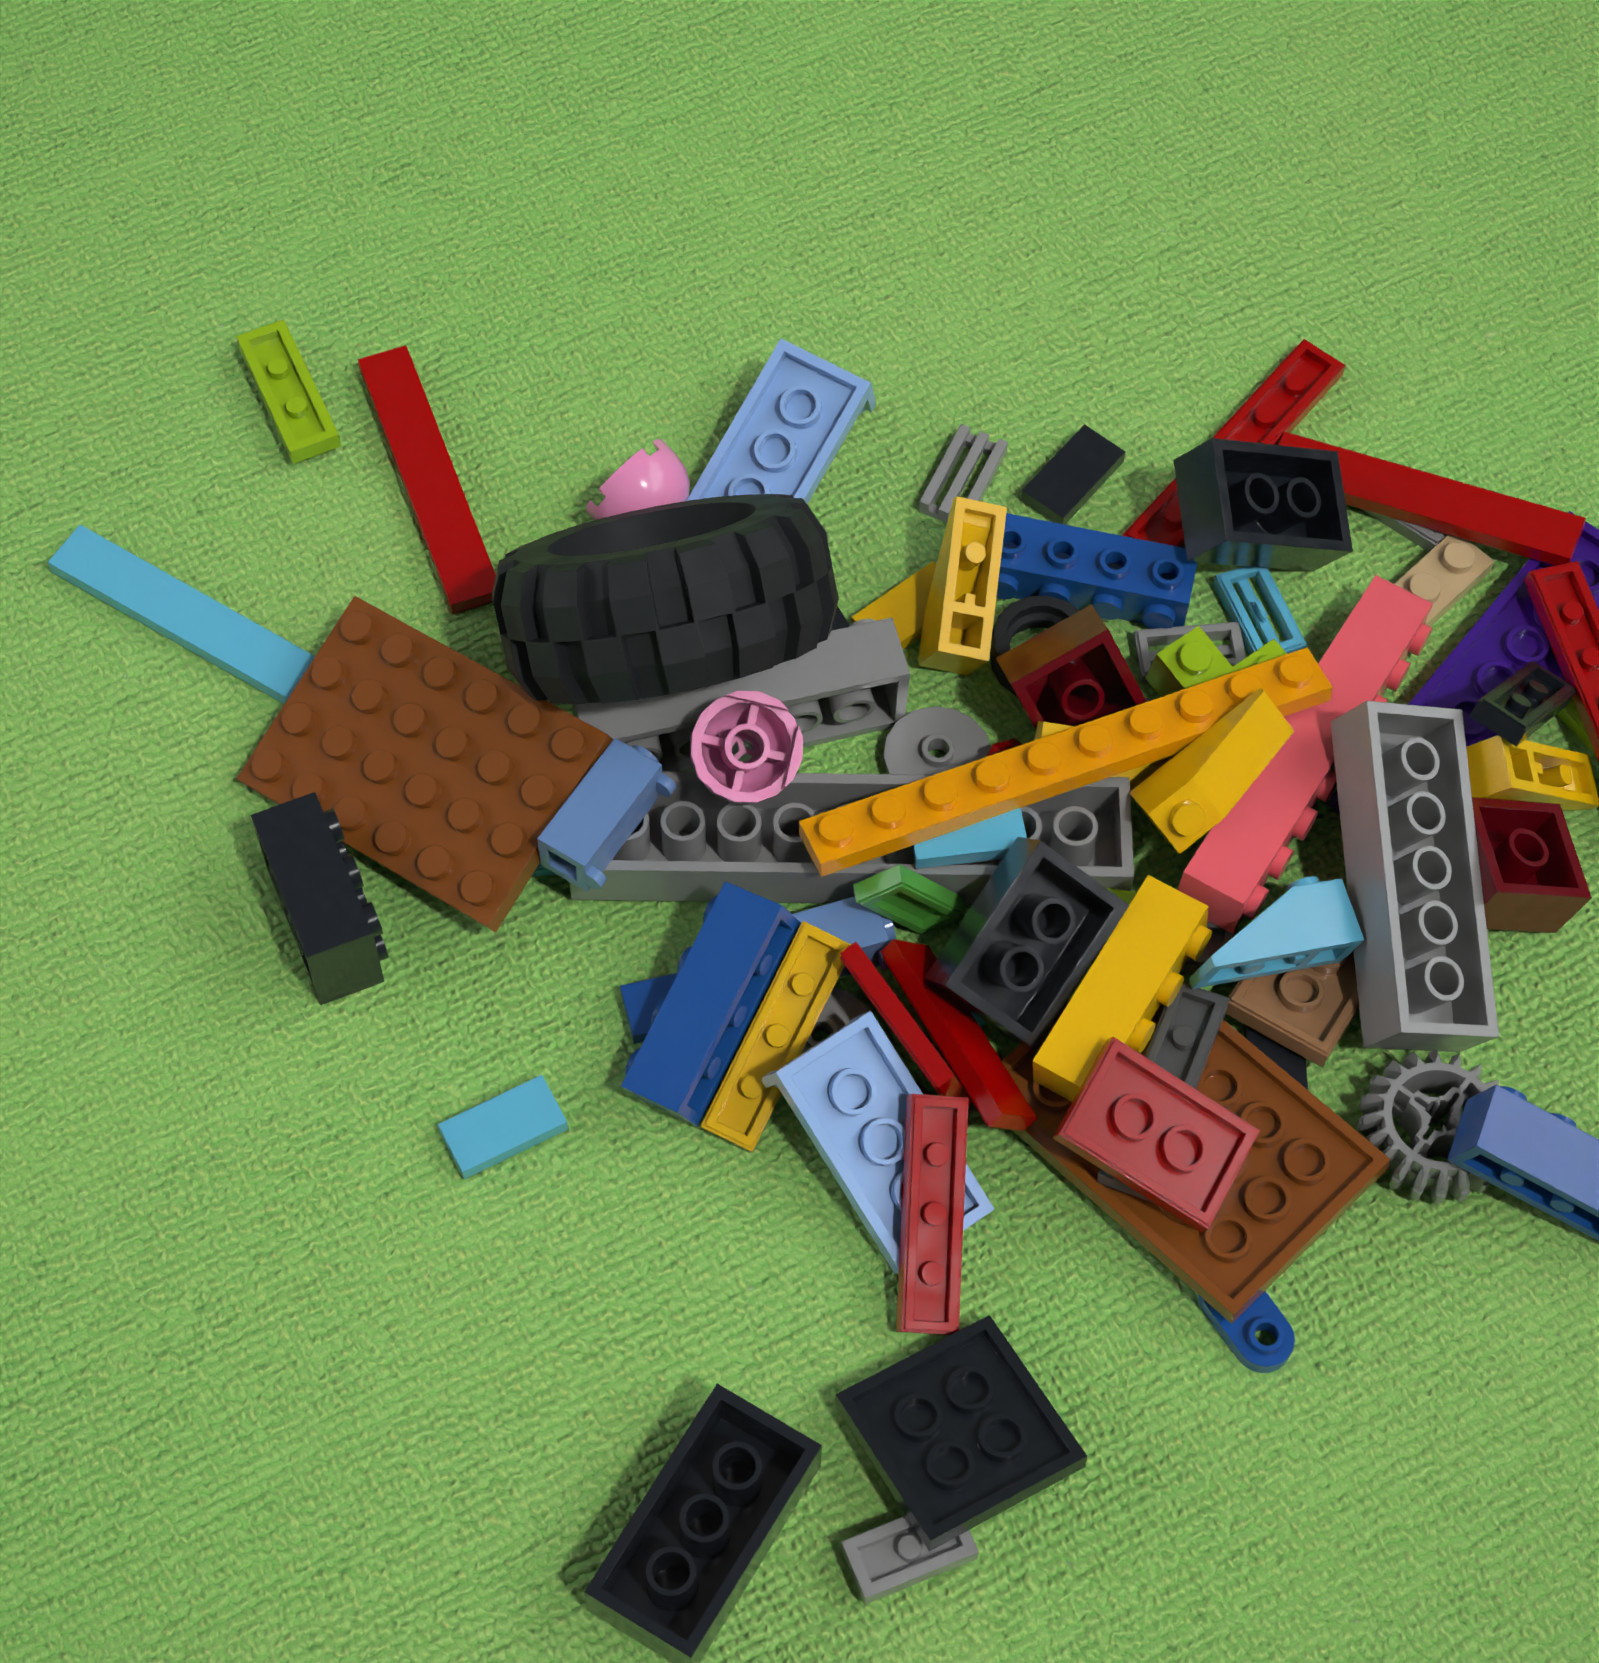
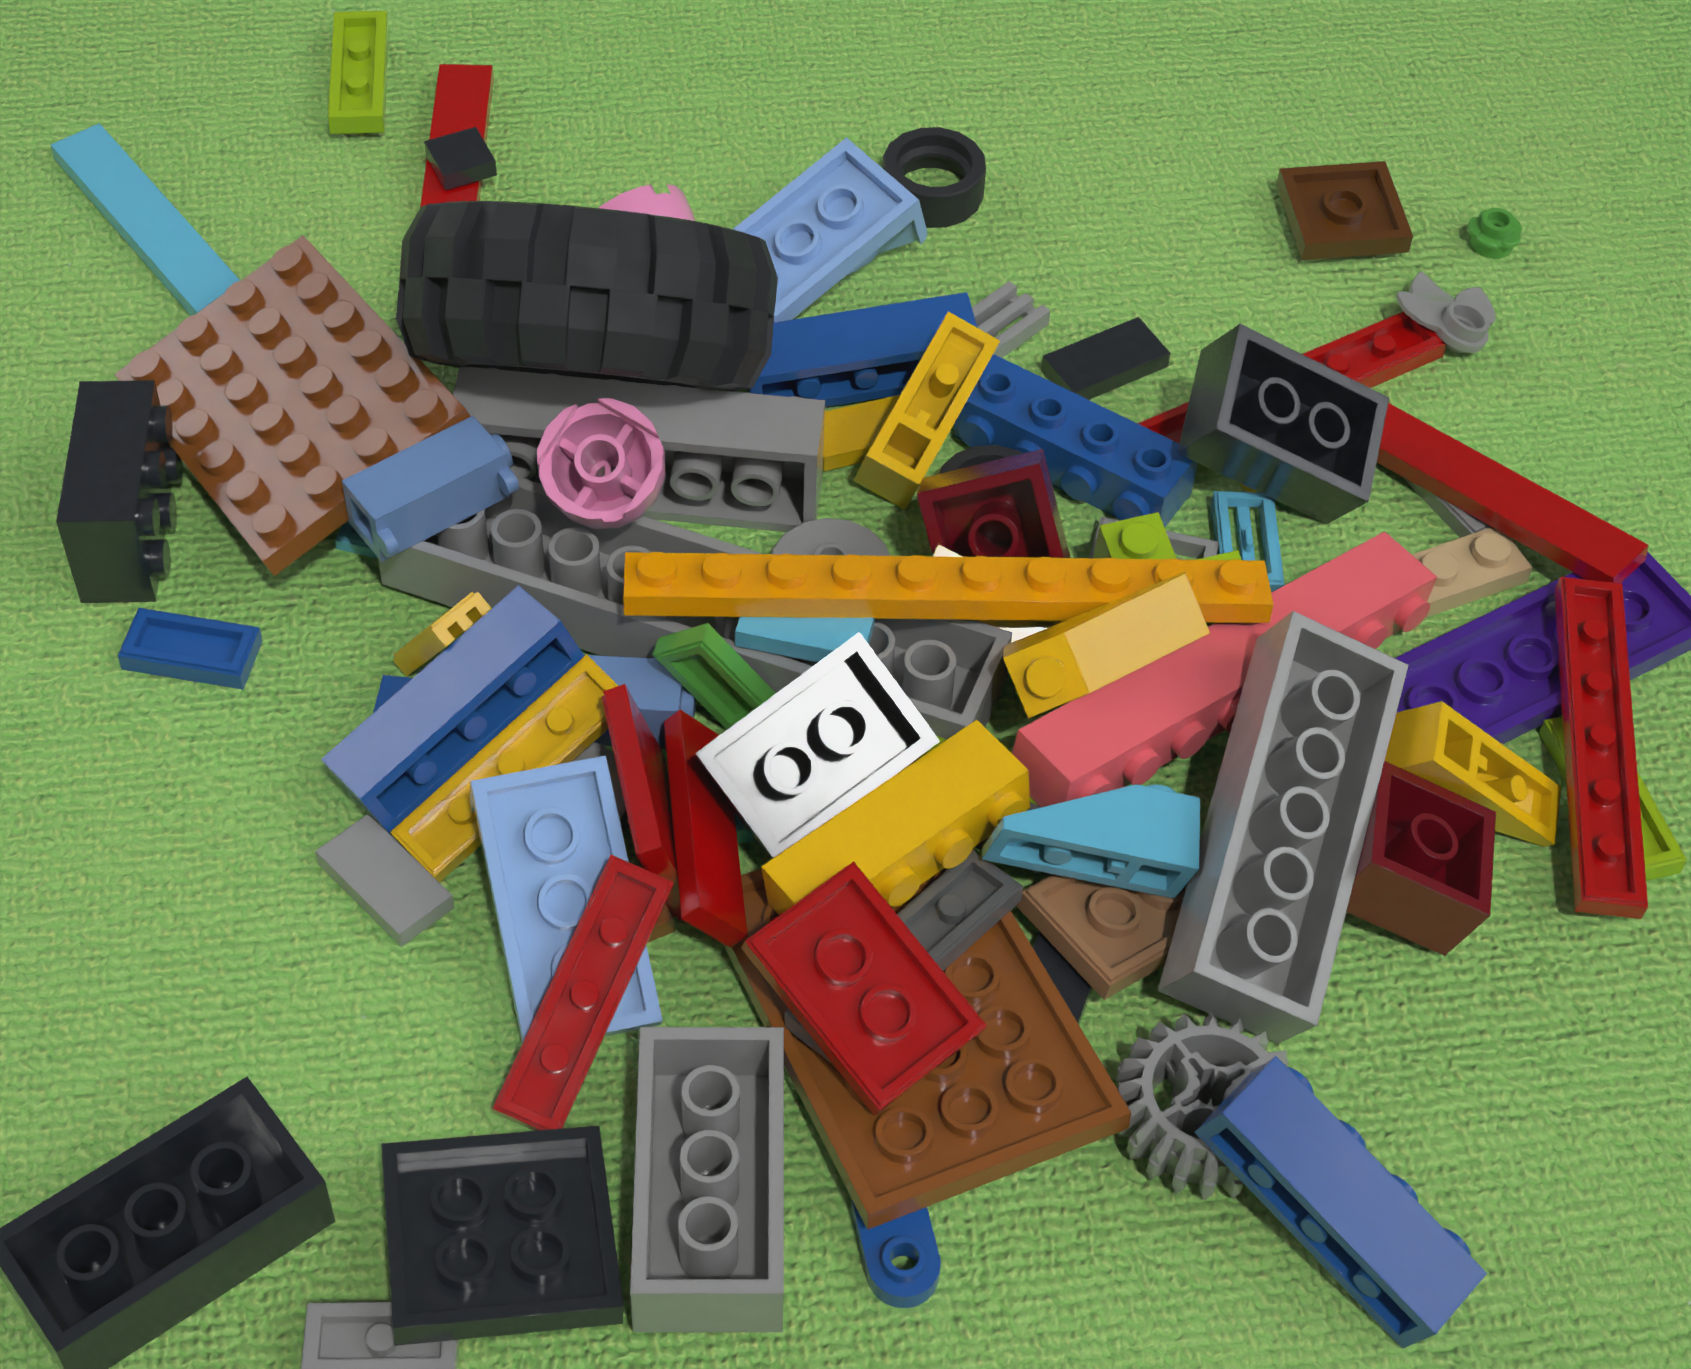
camera: 20 degrees right, 10 degrees down
medium azure tile [438,1075,568,1179] -> none
black tile [1469,661,1576,747] -> none
none -> blue tile [118,608,263,690]
none -> light grey tile [315,814,454,947]
none -> yellow tile [392,591,492,677]
none -> black tile [424,127,497,190]
none -> light grey brick [630,1027,784,1332]
none -> blue brick [747,292,978,407]
none -> black tyre [882,127,986,228]
none -> reddish brown plate [1276,161,1413,260]
none -> light grey plate [1396,271,1496,353]
none -> bright green plate [1468,208,1522,259]

